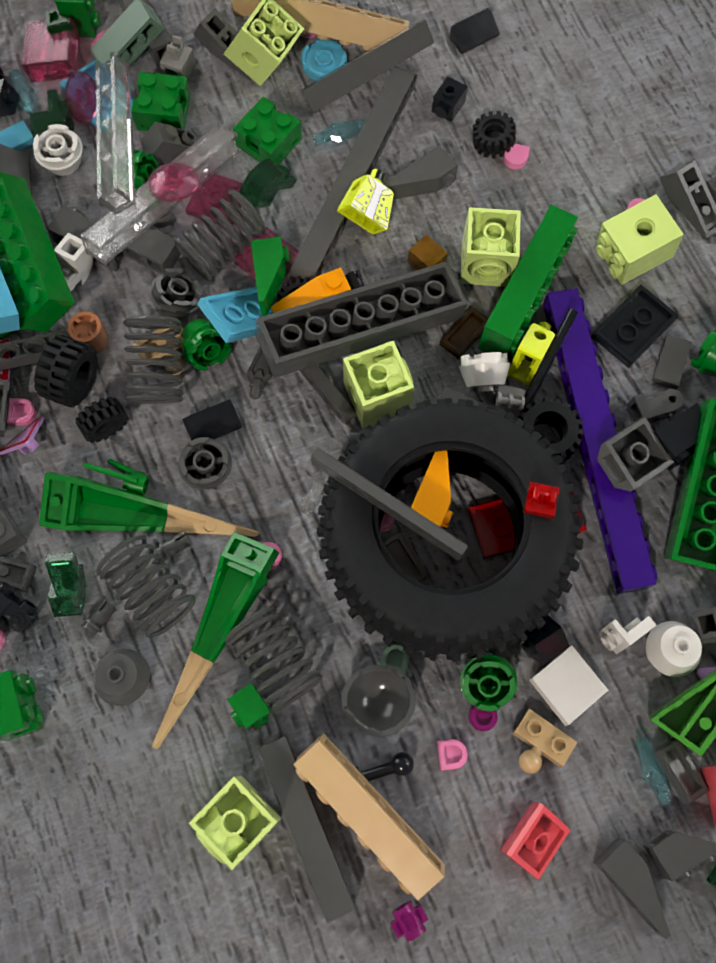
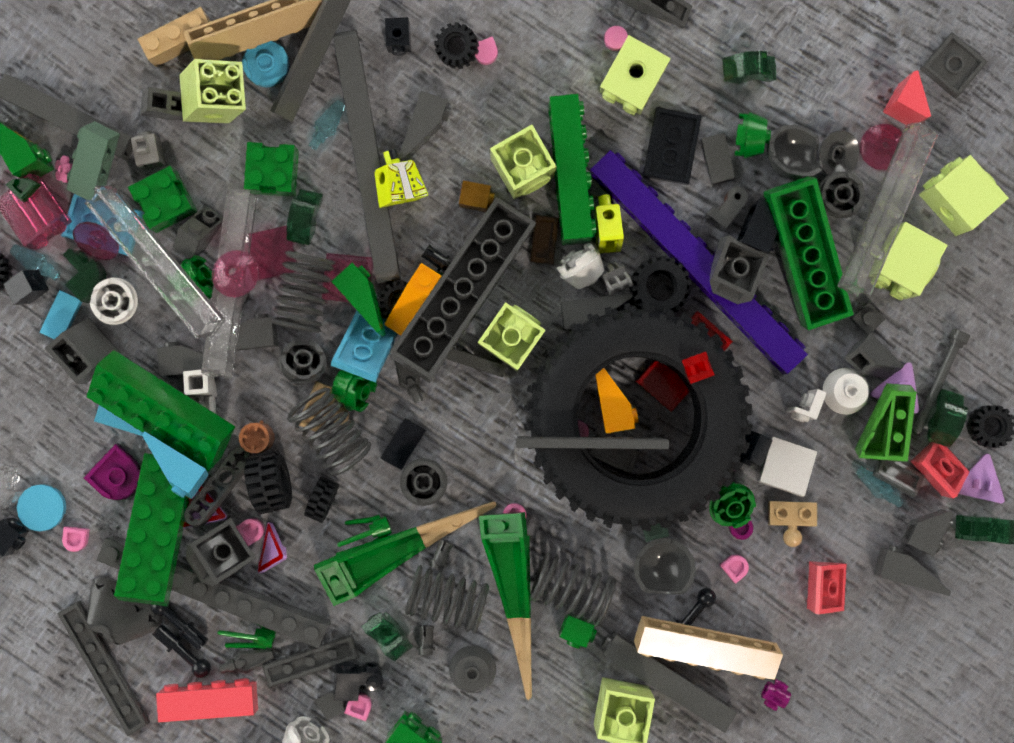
camera: 30 degrees left, 15 degrees up
black bar [524,308,578,405] -> none

